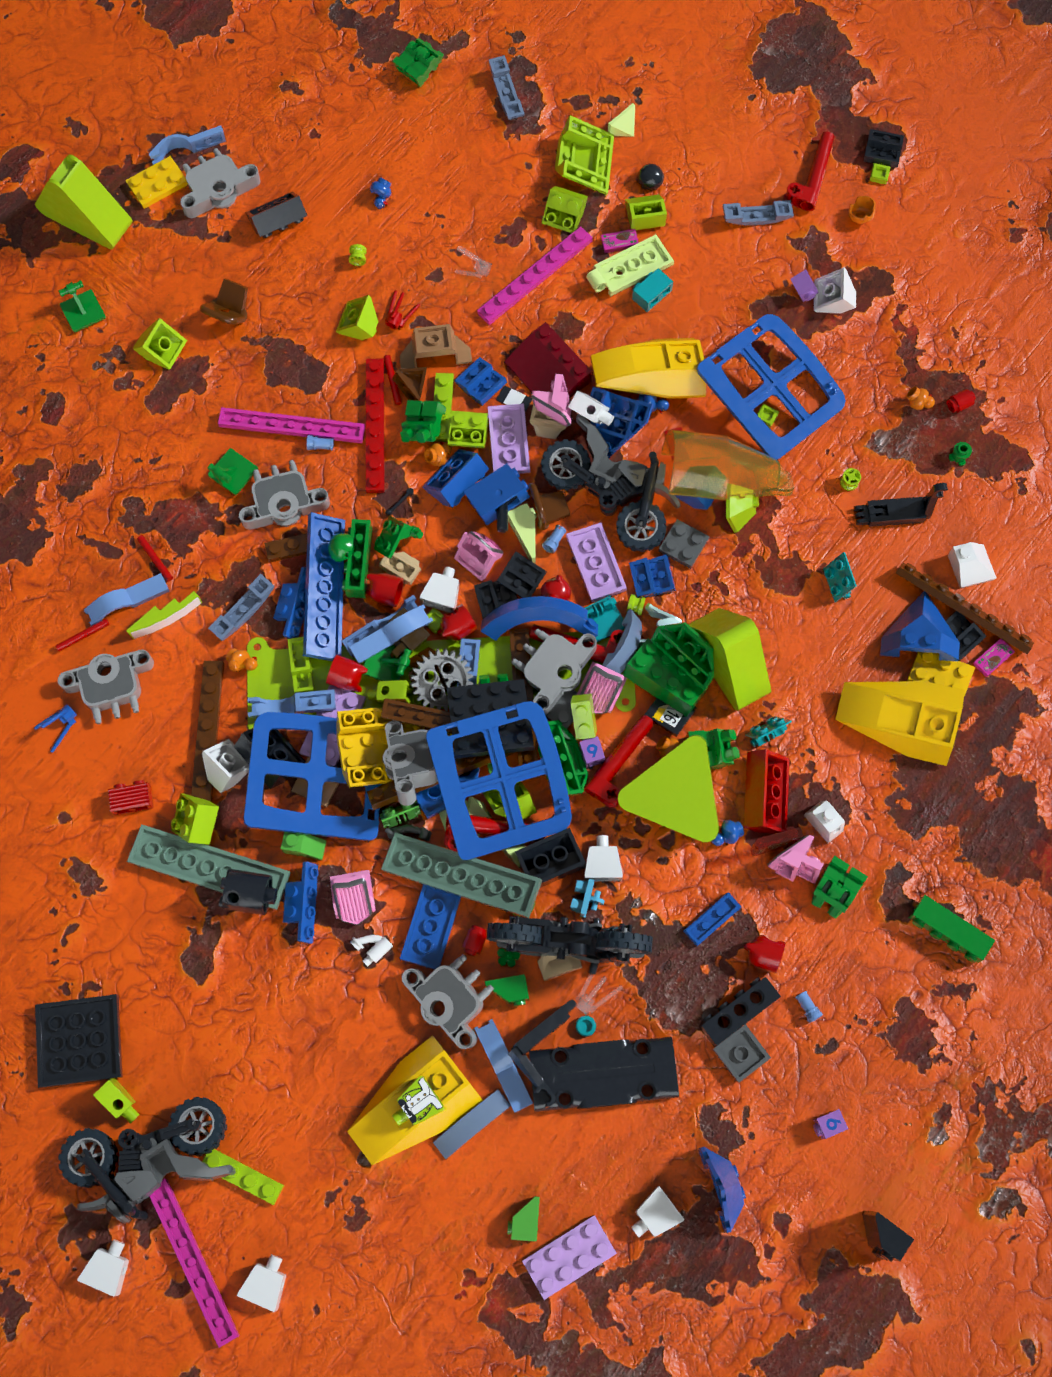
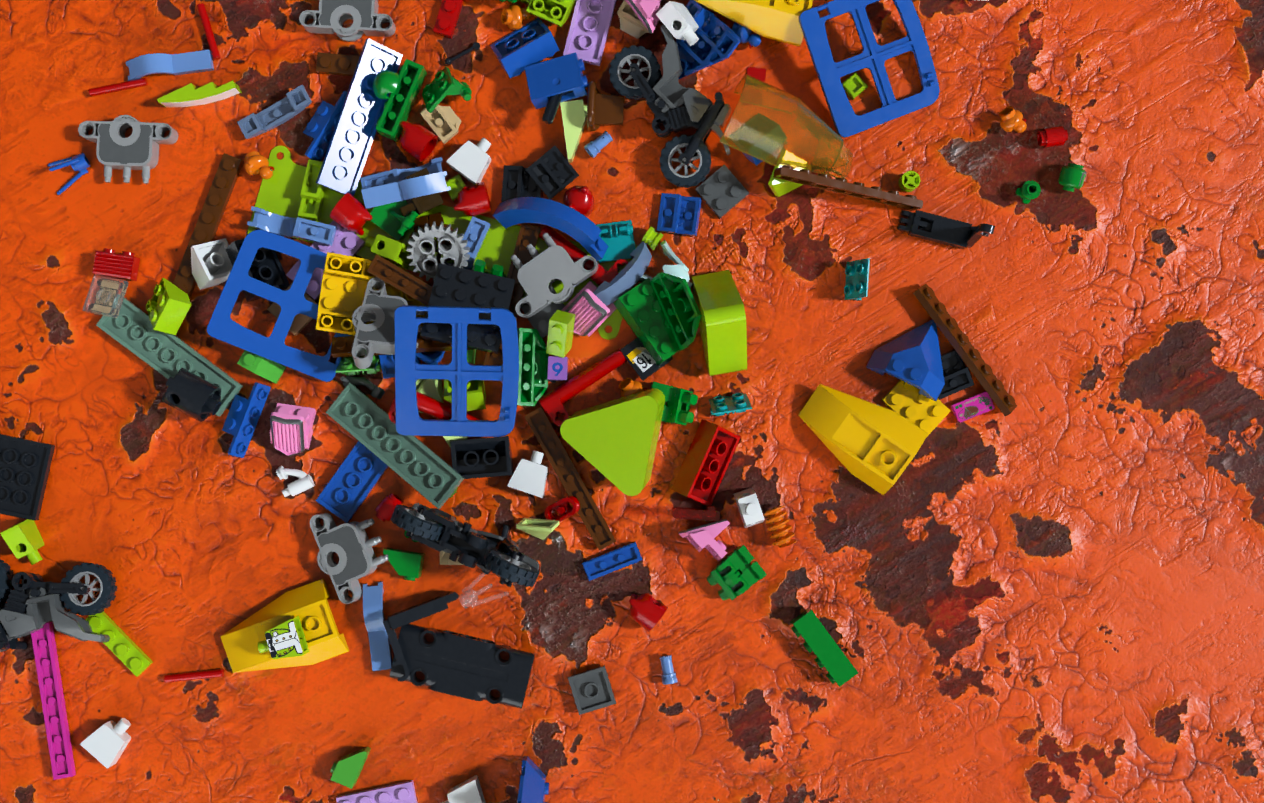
camera: 15 degrees right, 15 degrees up
sand blue slope [433,1090,511,1159] -> none
bright pink piece [454,531,503,581] -> none
lavender plate [566,523,627,602] -> none
medium azure hips [570,879,605,918] -> none
teal tile [576,1016,596,1037] -> none
black brick [699,977,781,1048] -> none
blue animal [711,820,744,847] -> none
medium lavender brick [813,1109,848,1139] -> none
white slope [948,542,996,589] -> none
none -> clear tile [82,274,129,318]
none -> red bar [164,669,224,683]
none -> yellowish green slope [516,518,560,540]
none -> reddish brown plate [524,407,616,551]
none -> red plate [545,496,580,522]
none -> orange piece [763,505,797,548]
none -> reddish brown plate [773,165,923,211]
none -> green head [1058,163,1087,192]

